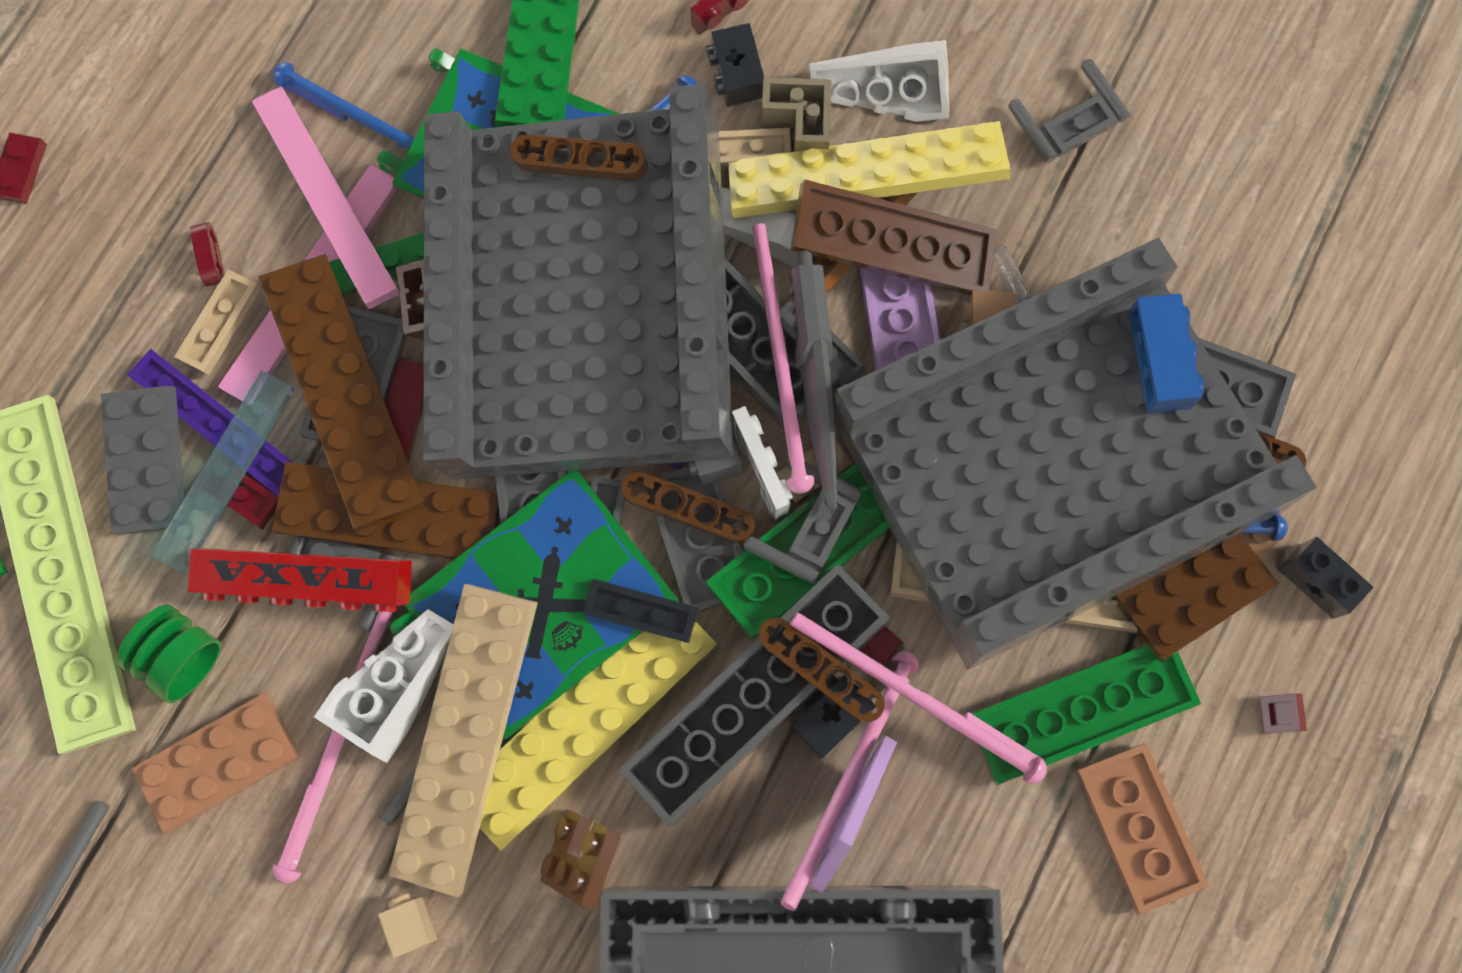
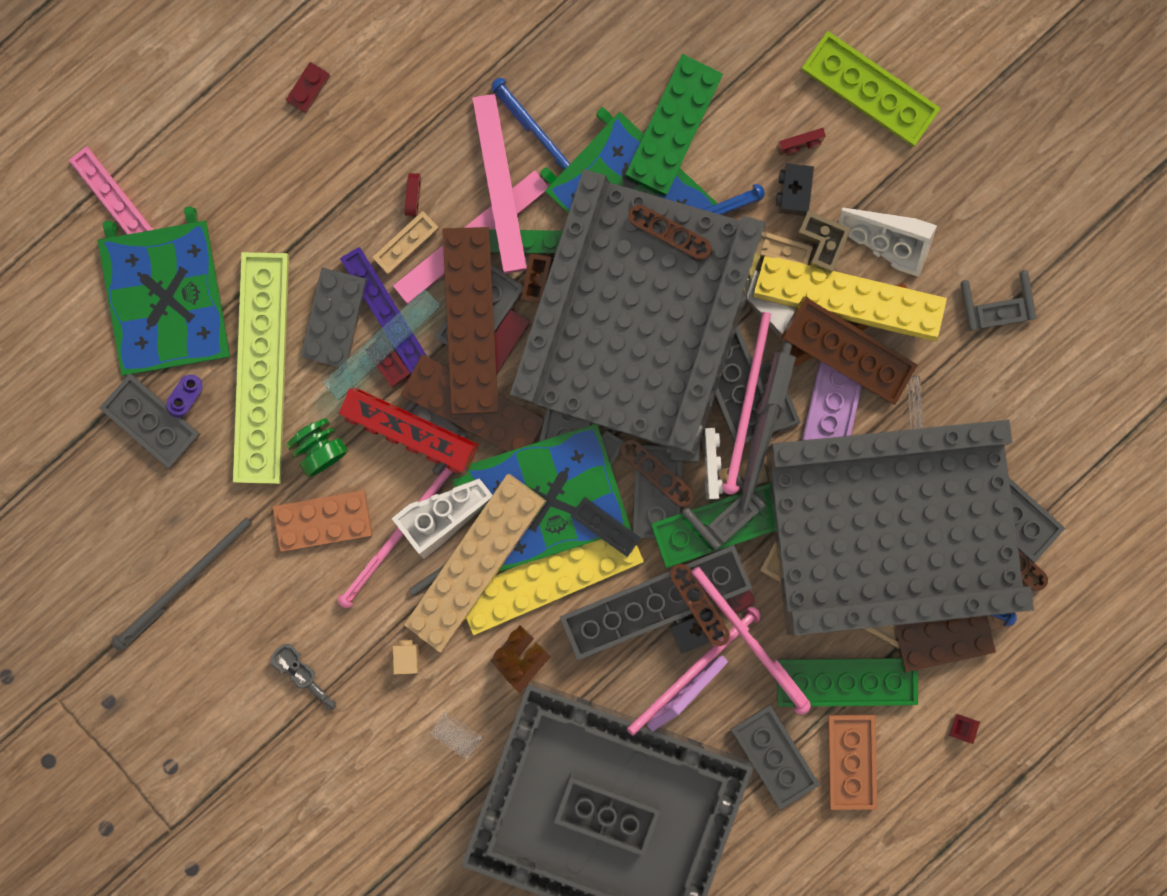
camera: 20 degrees right, 10 degrees up
medium nougat brick [962,291,1015,327] -> none
blue brick [1128,293,1204,413] -> none
black brick [1278,537,1374,619] -> none
none -> dark grey plate [730,704,820,810]

